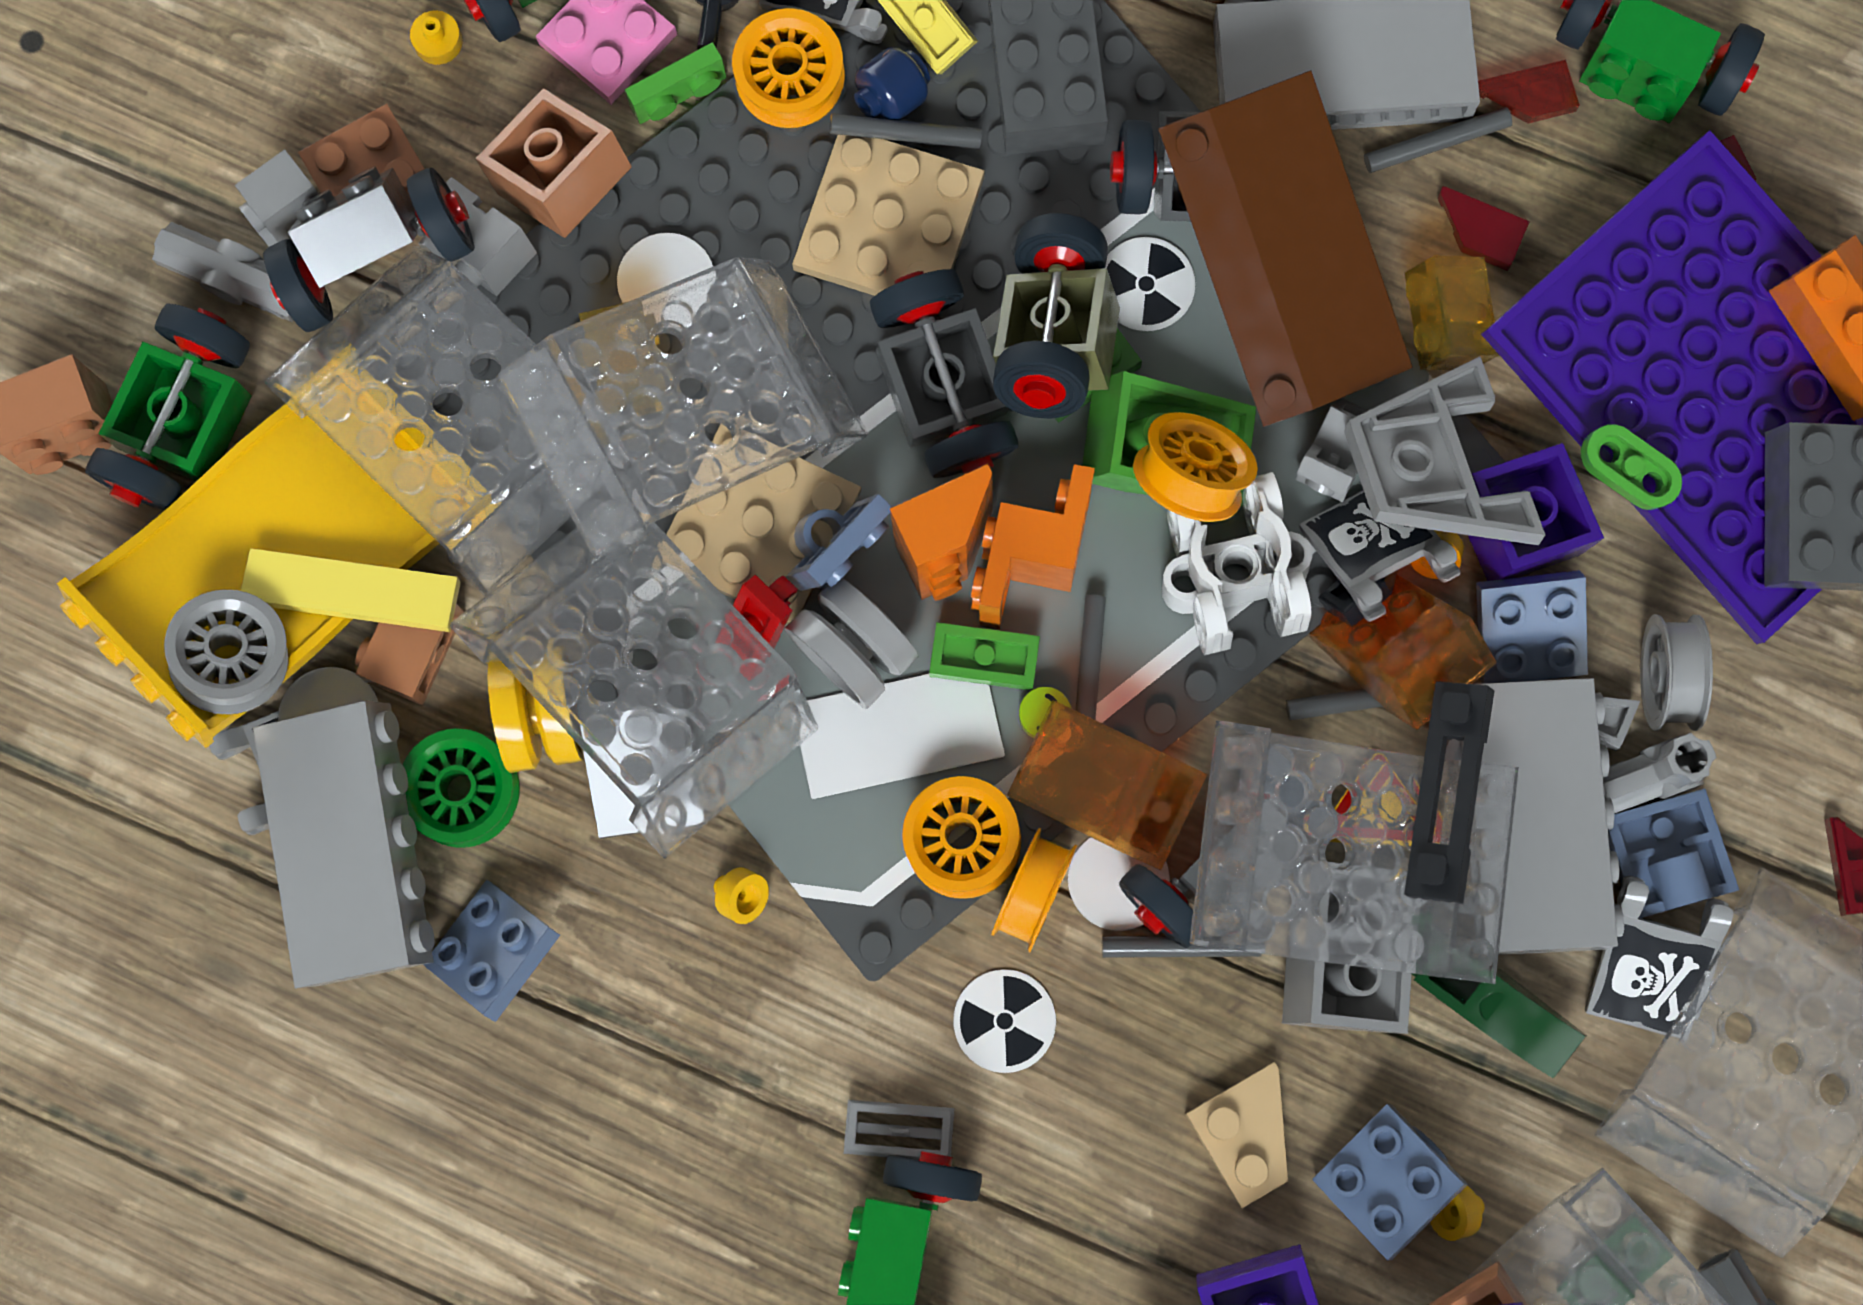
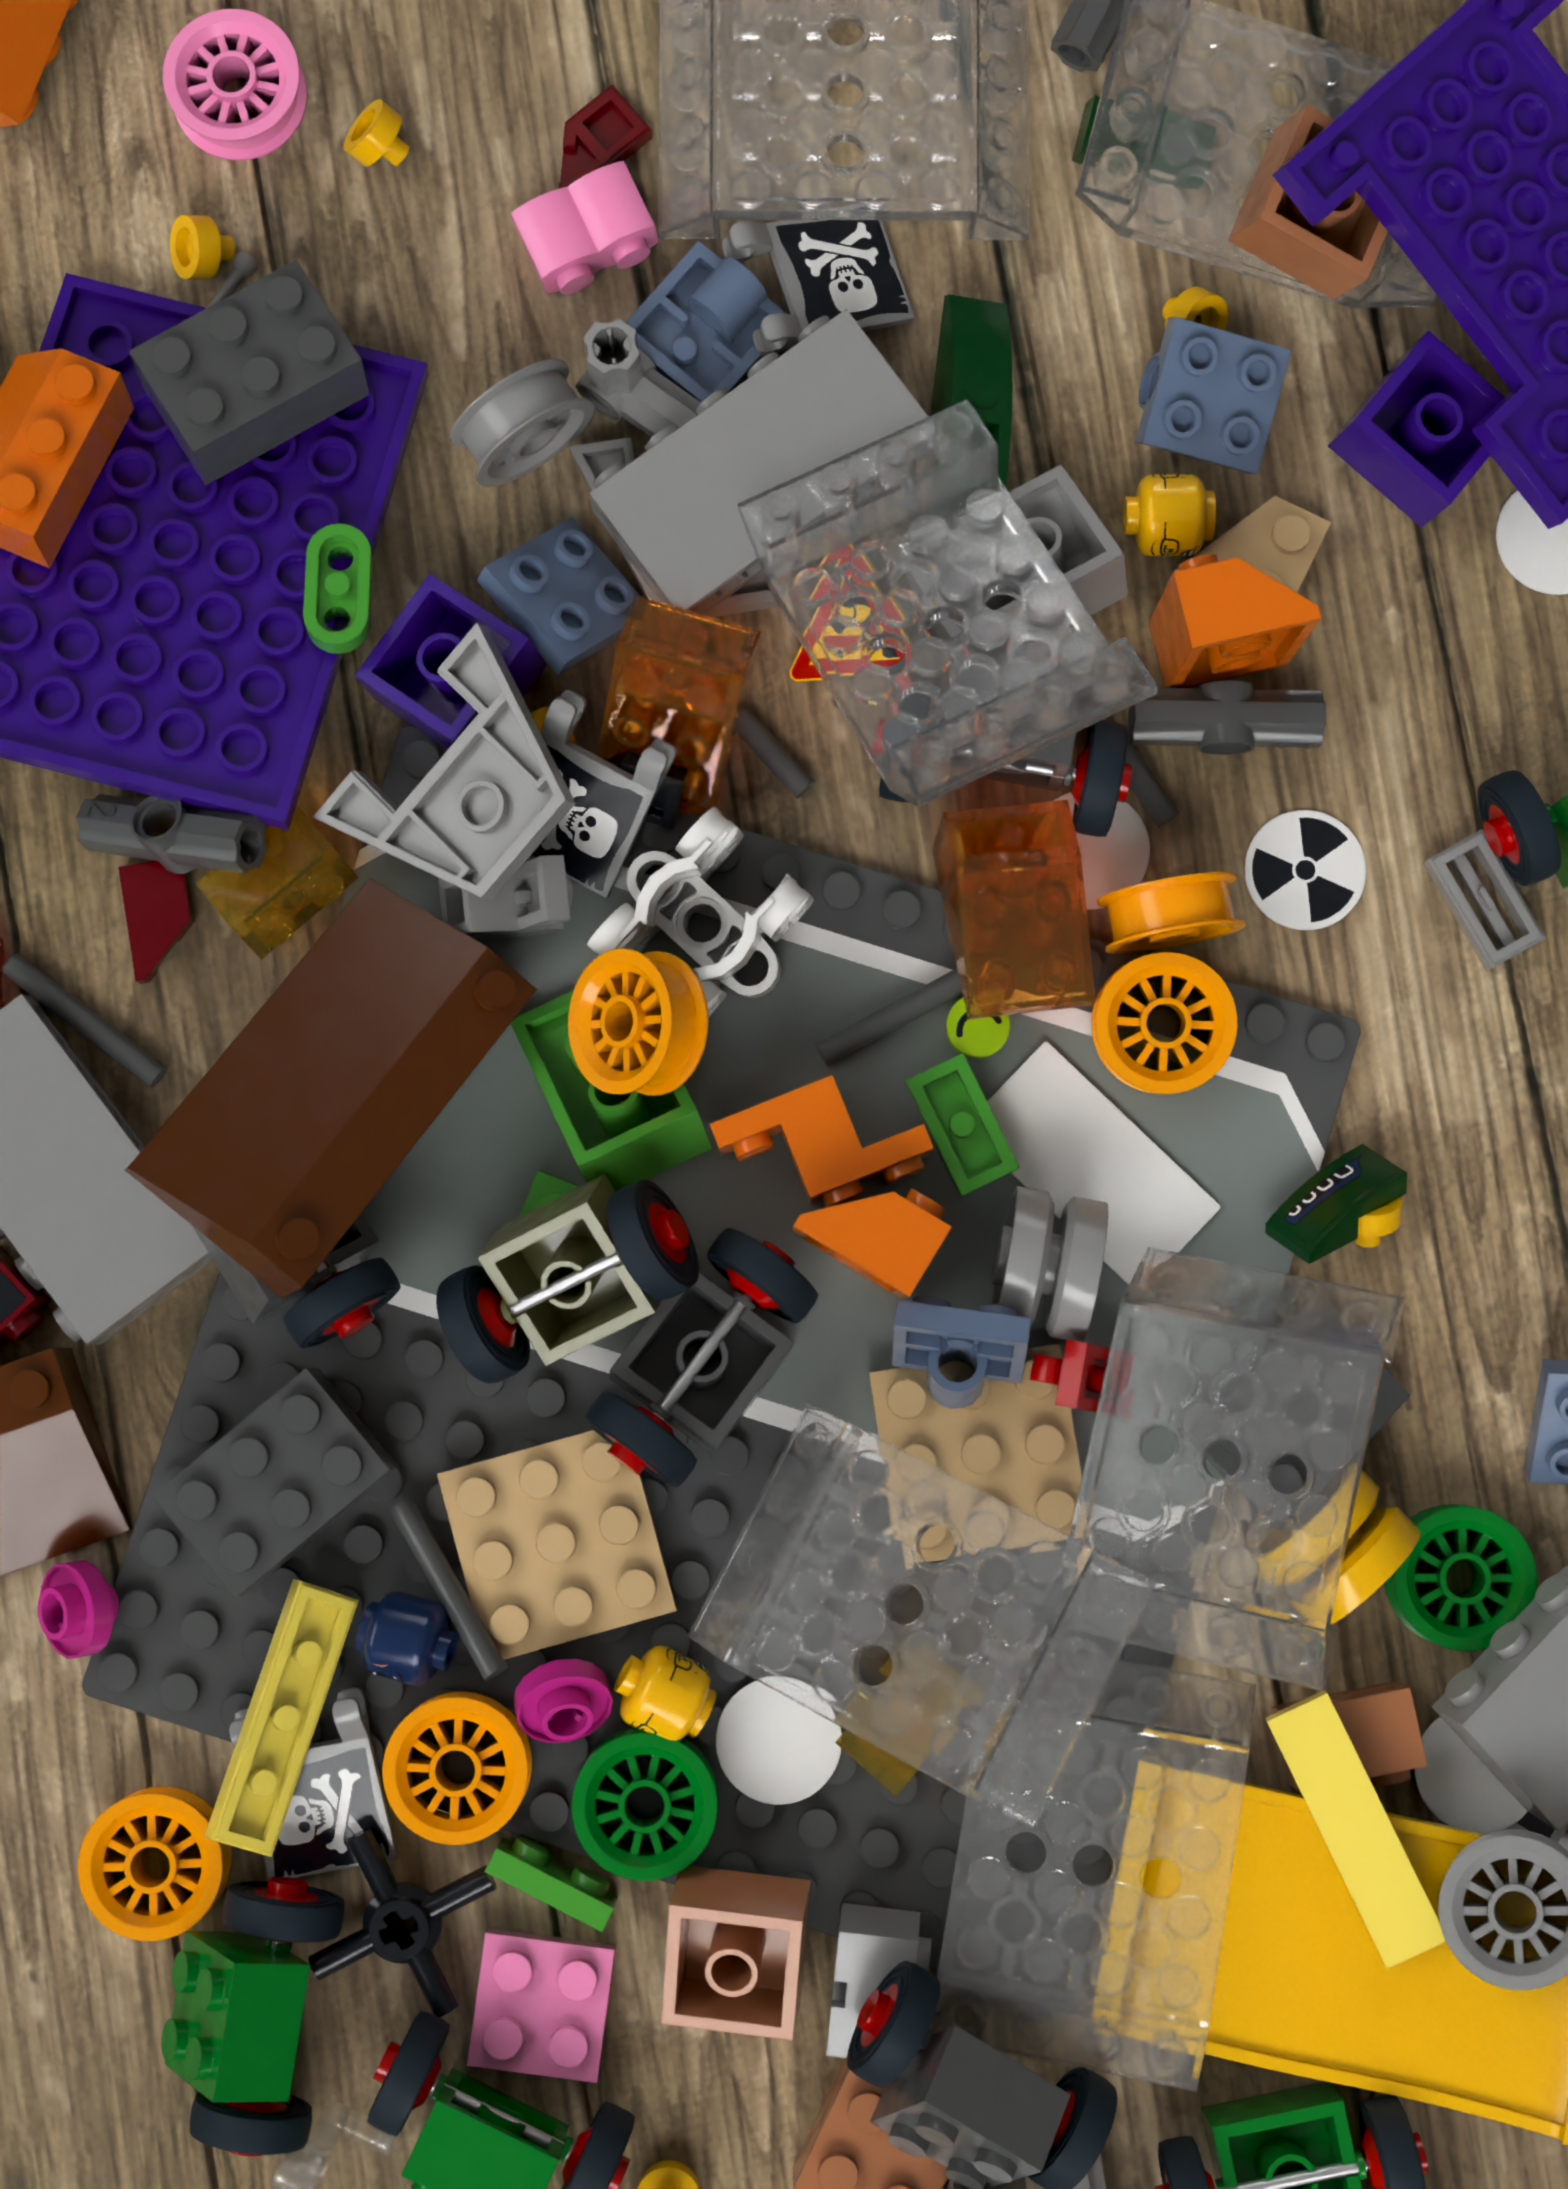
camera: 130 degrees left, 5 degrees up
white sticker [1105,237,1195,331] -> none
black container [1404,681,1495,904] -> none
none -> dark grey piece [76,794,267,874]
none -> bright pink brick [511,161,658,295]
none -> dark pink plate [513,1659,613,1744]
none -> green wheel [572,1727,719,1881]
none -> yellow head [614,1645,717,1741]
none -> yellow head [1123,474,1216,557]
none -> dark grey piece [1128,680,1326,755]
none -> orange slope [1148,554,1321,688]
none -> dark green slope [1265,1144,1408,1264]

